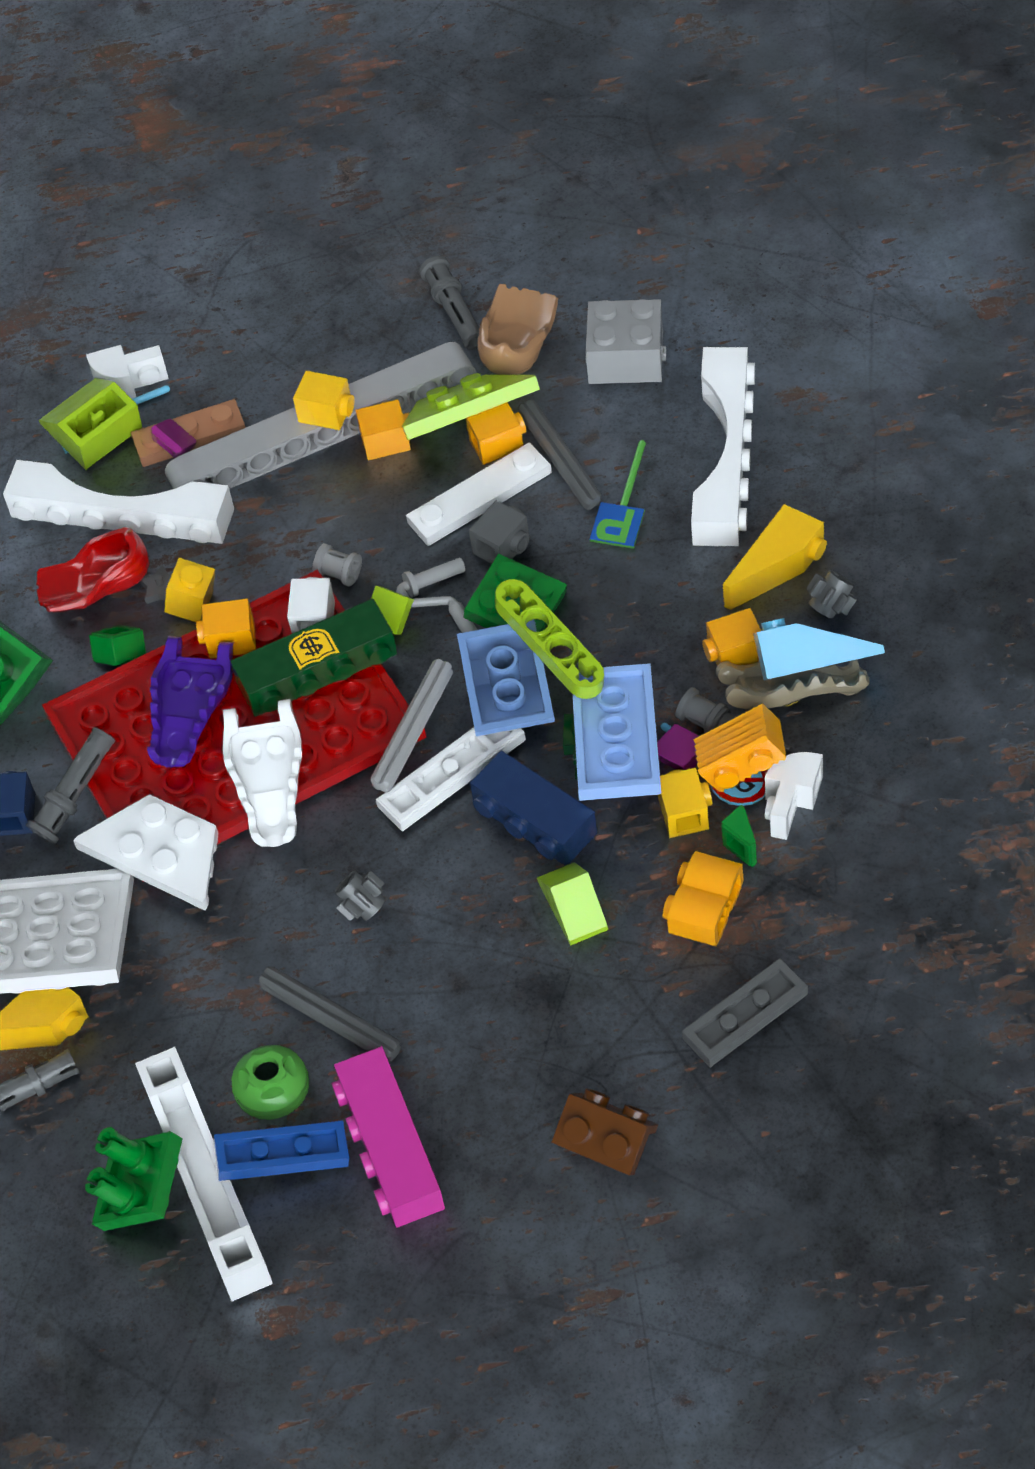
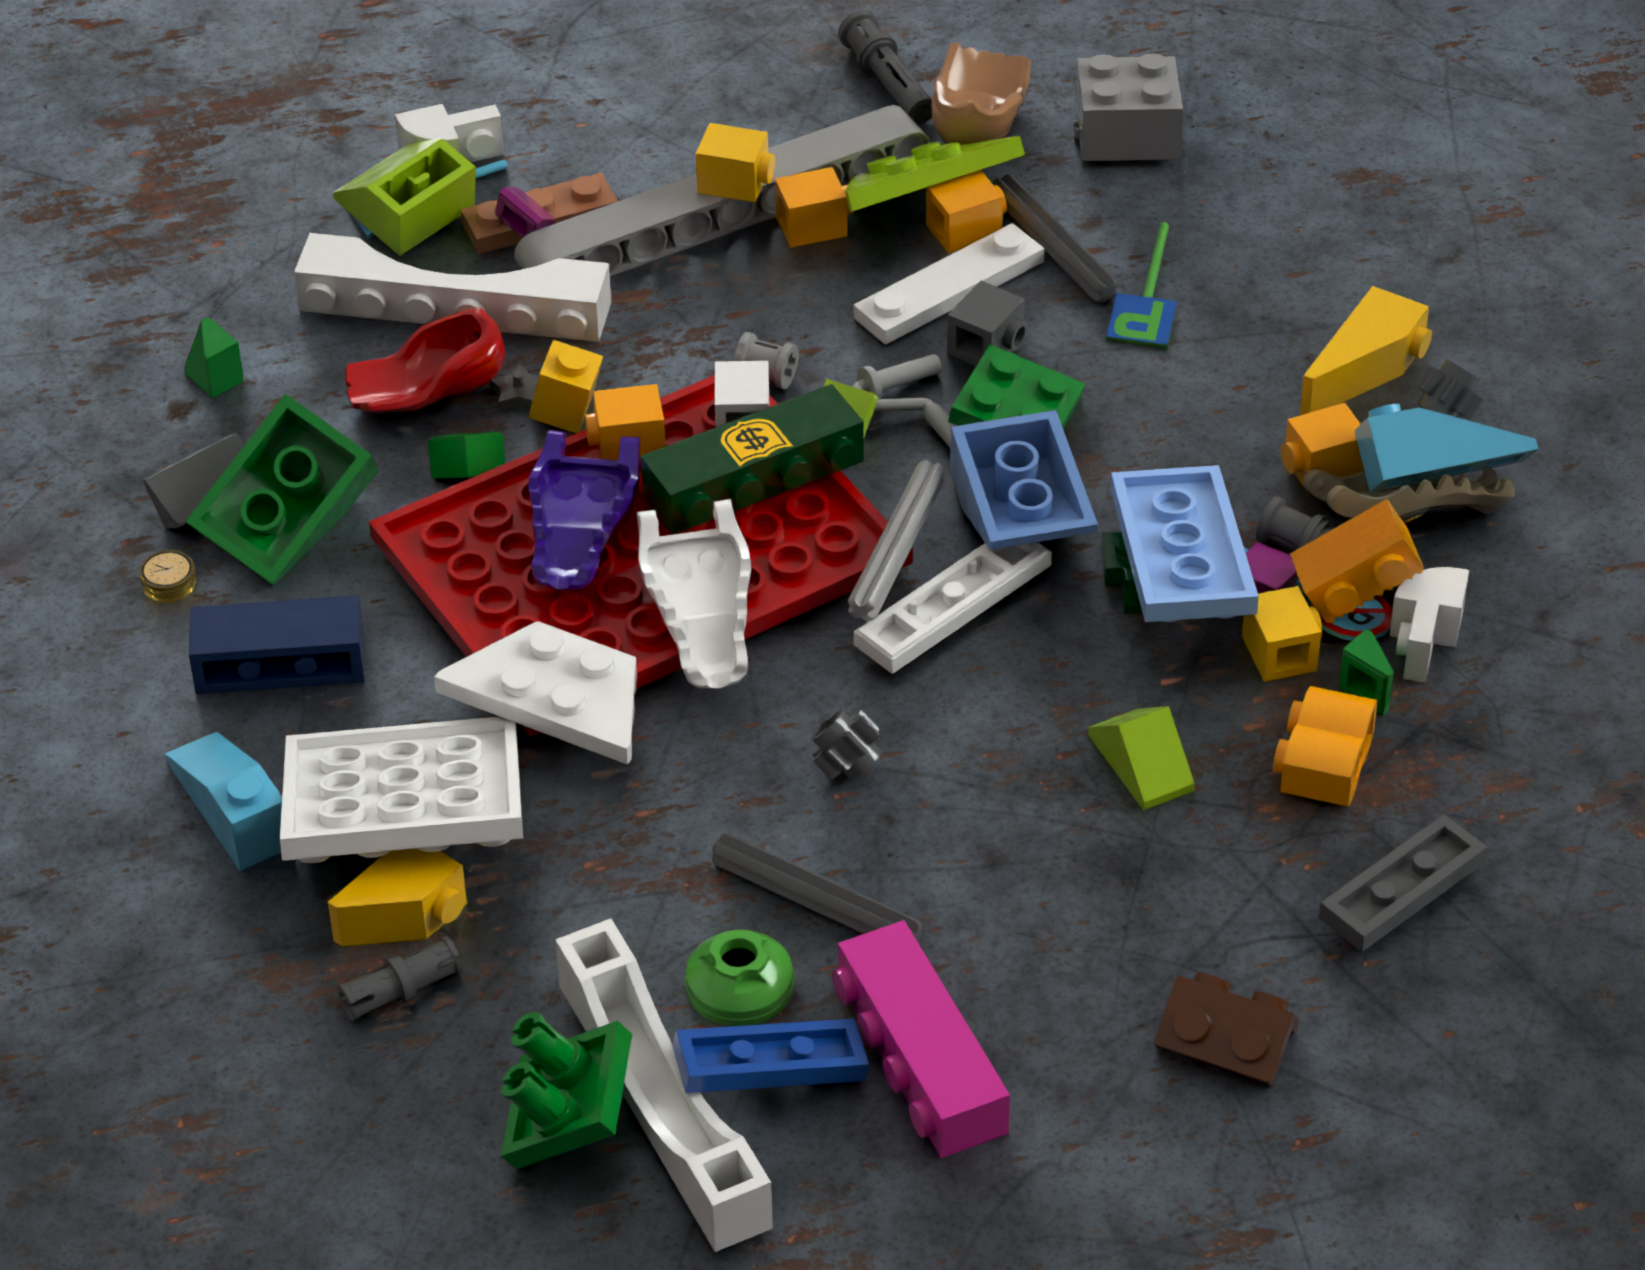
camera: 10 degrees left, 10 degrees down
dark grey pin [25,727,116,844] -> none
dark blue brick [470,750,597,866] -> none
lime beam [495,579,604,699] -> none
white arch [691,347,755,546] -> none

